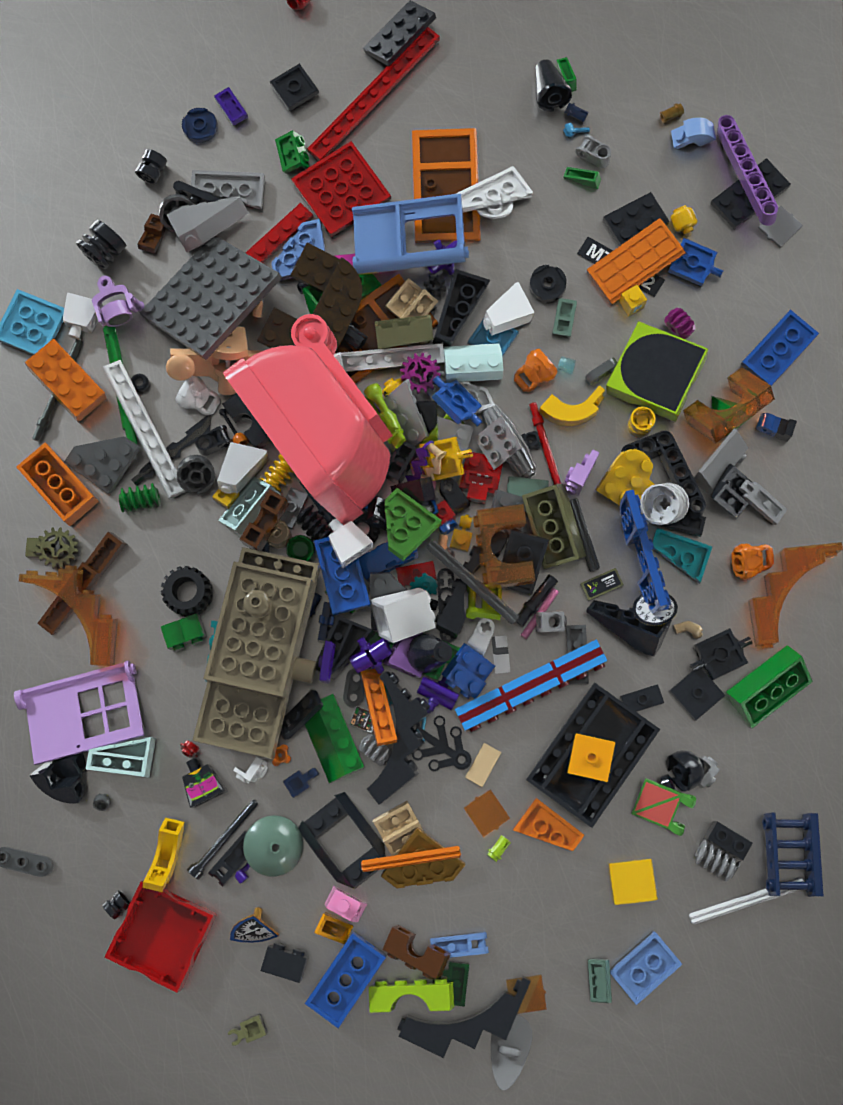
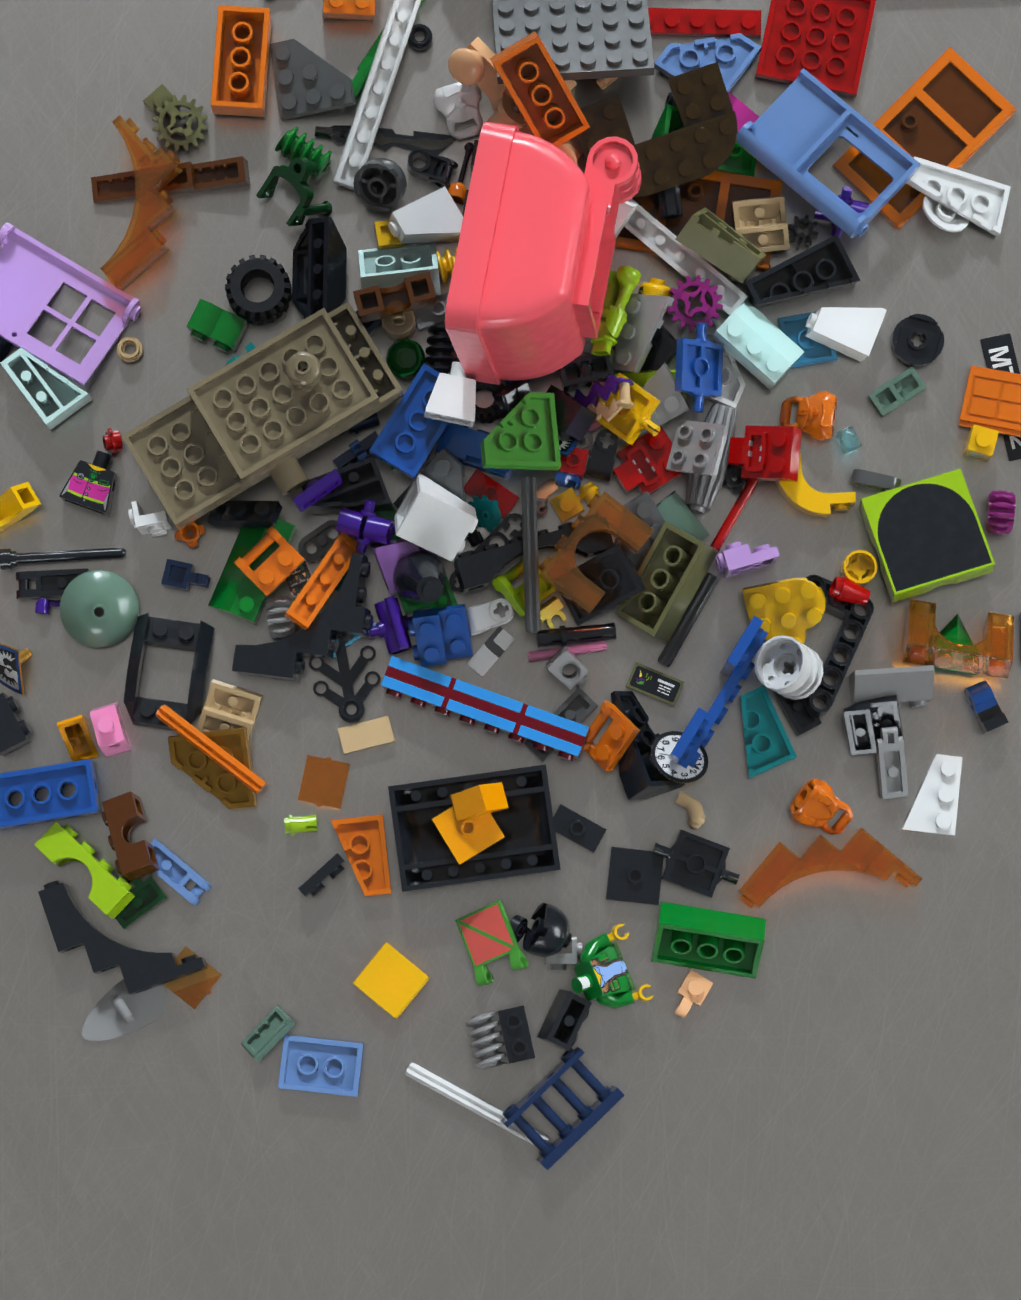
camera: 40 degrees right, 5 degrees up
none -> tan plate [117,336,143,363]
none -> orange plate [234,526,305,597]
none -> dark green piece [256,157,332,226]
none -> black wedge [292,216,347,319]
none -> black plate [298,853,346,897]
none -> light orange slope [450,782,509,821]
none -> orange brick [489,31,590,147]
none -> black brick [537,989,592,1051]
none -> light yellow tile [540,596,566,629]
none -> green torso [571,924,654,1009]
none -> orange plate [584,701,640,772]
none -> light nougat plate [674,970,713,1018]
none -> red piece [728,425,802,482]
none -> red cone [829,576,870,605]
none -> white wing [901,754,962,836]

